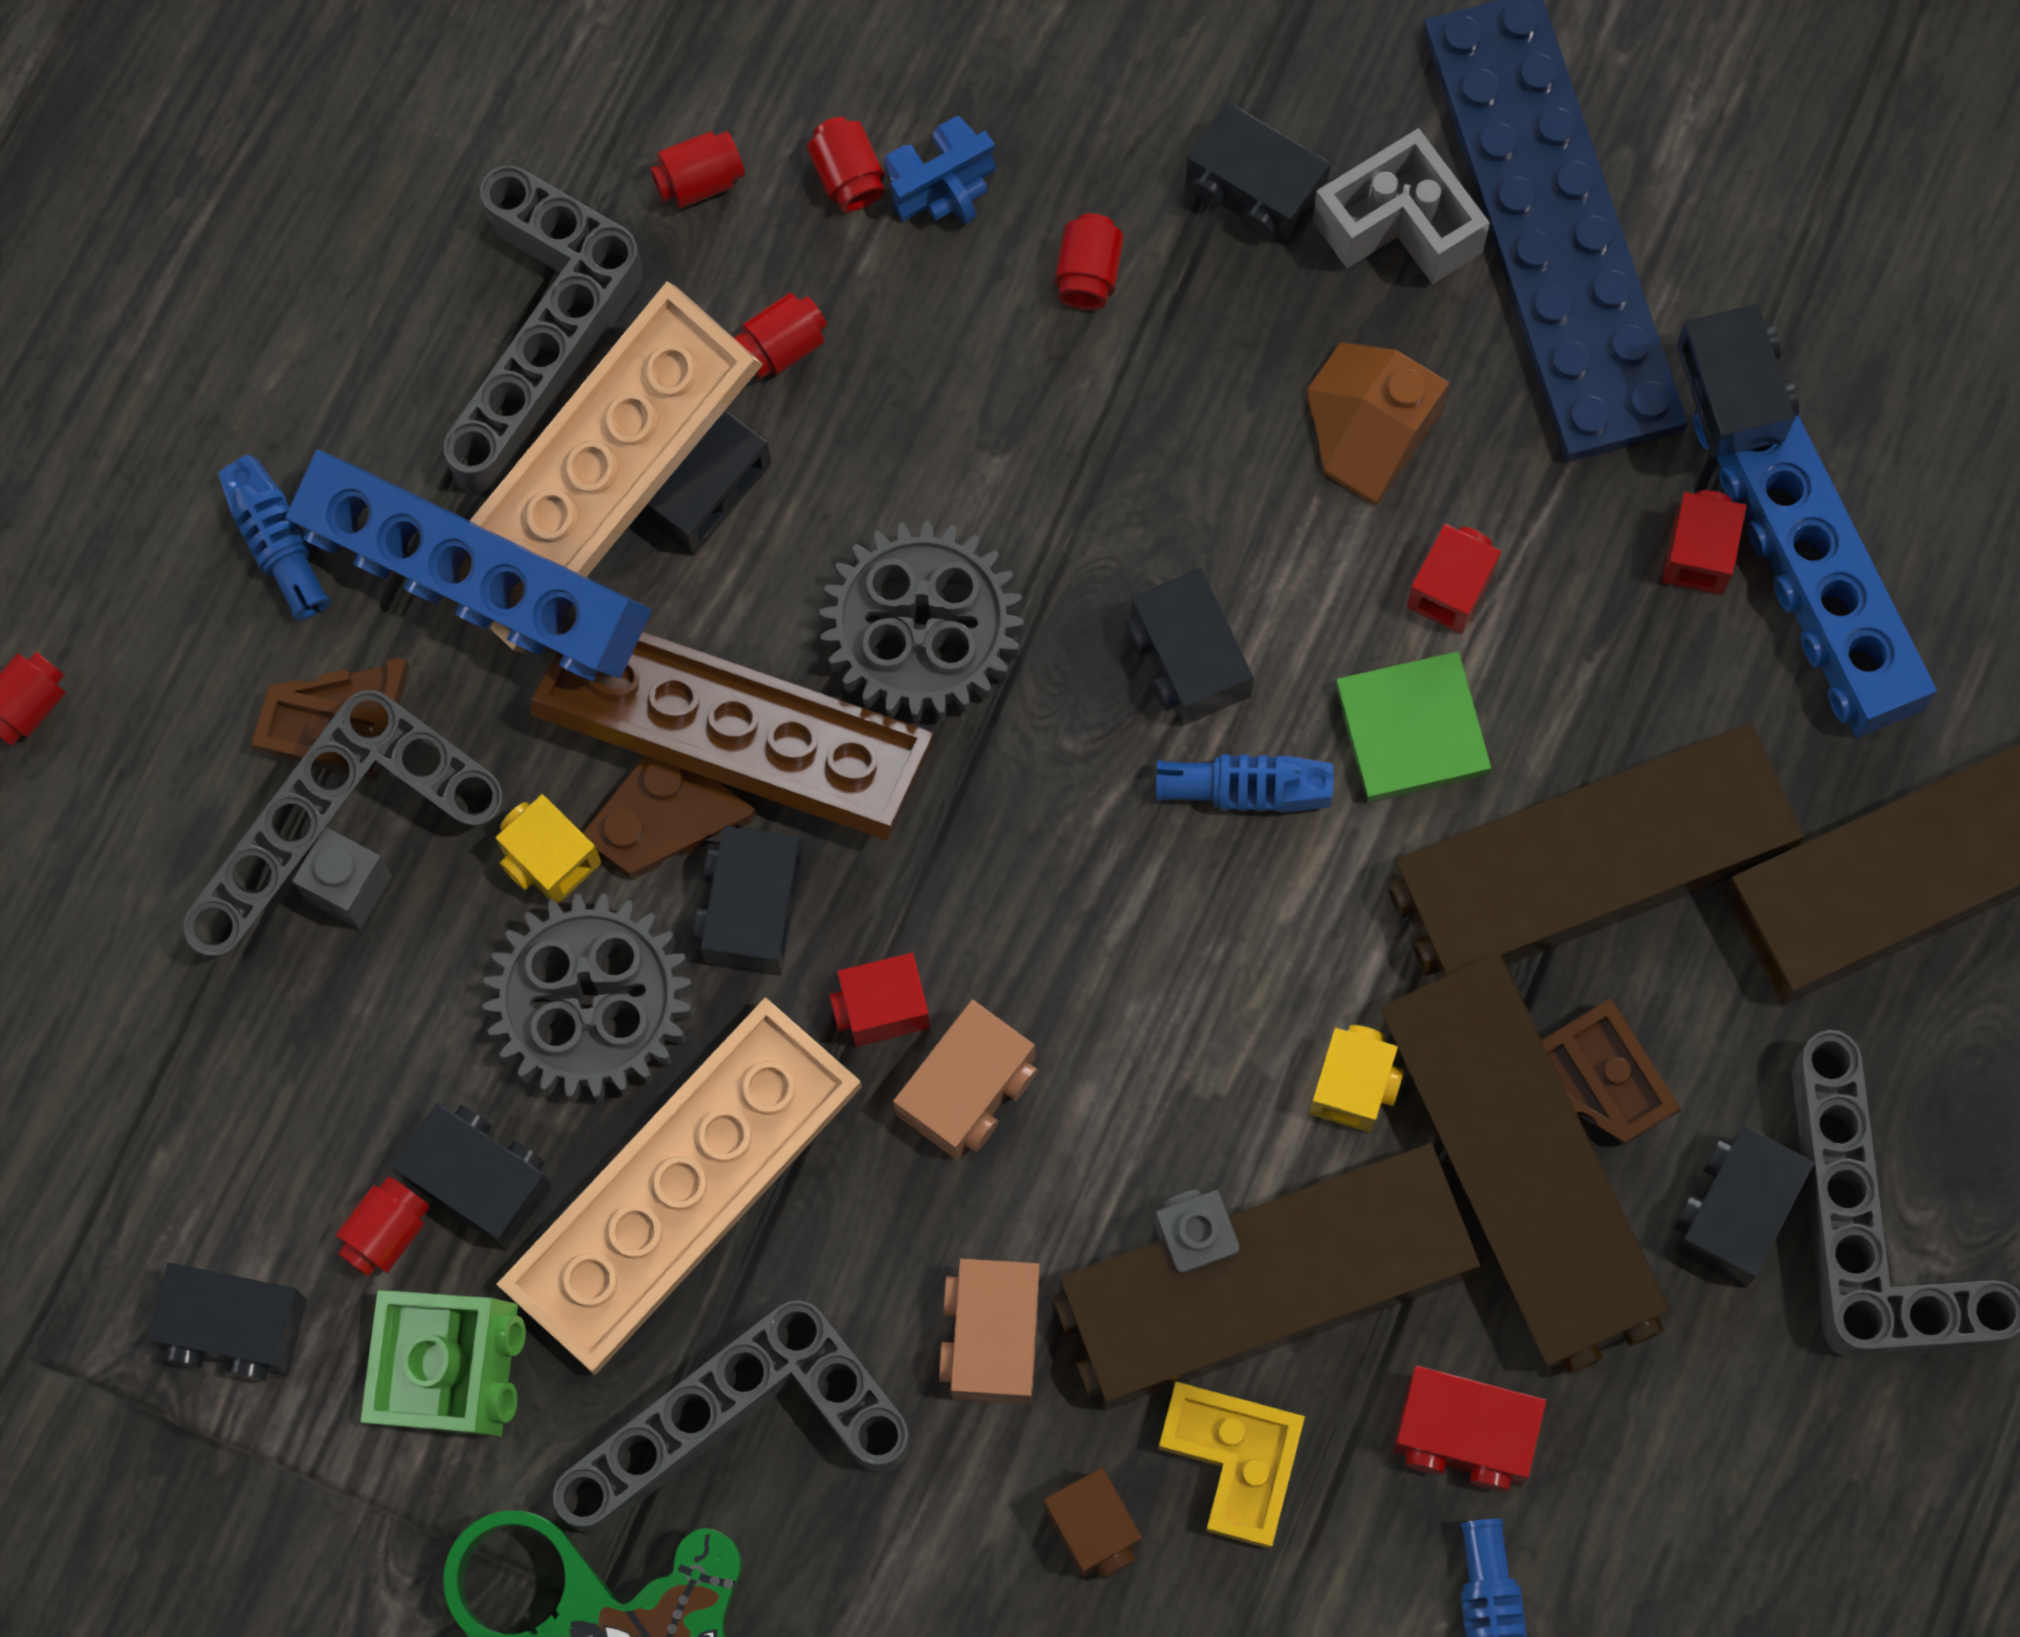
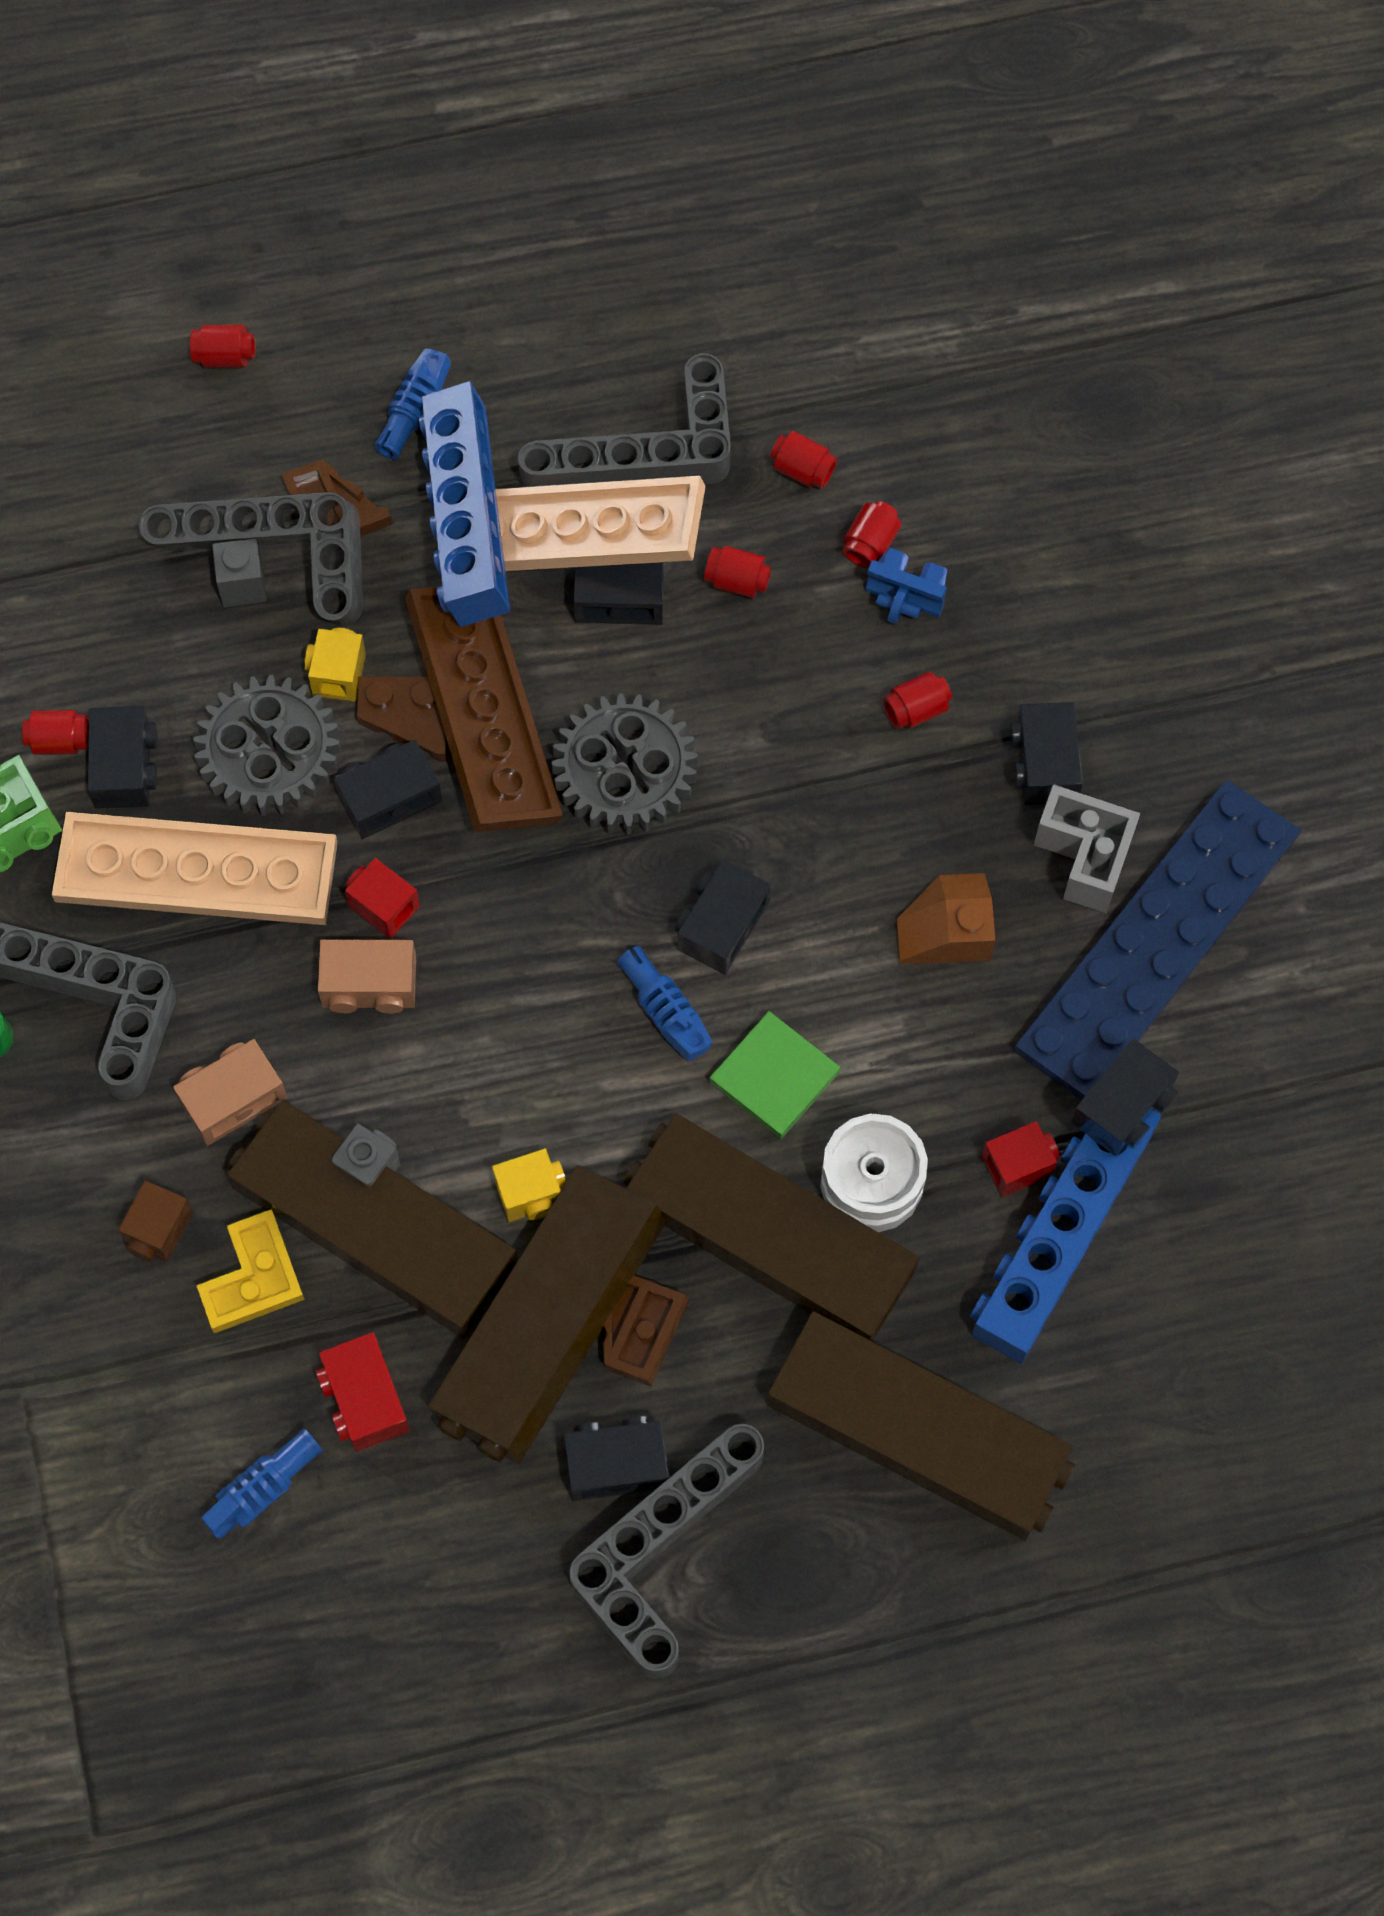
camera: 50 degrees right, 5 degrees down
red brick [1406,524,1502,635] -> none
none -> white wheel [820,1114,928,1232]

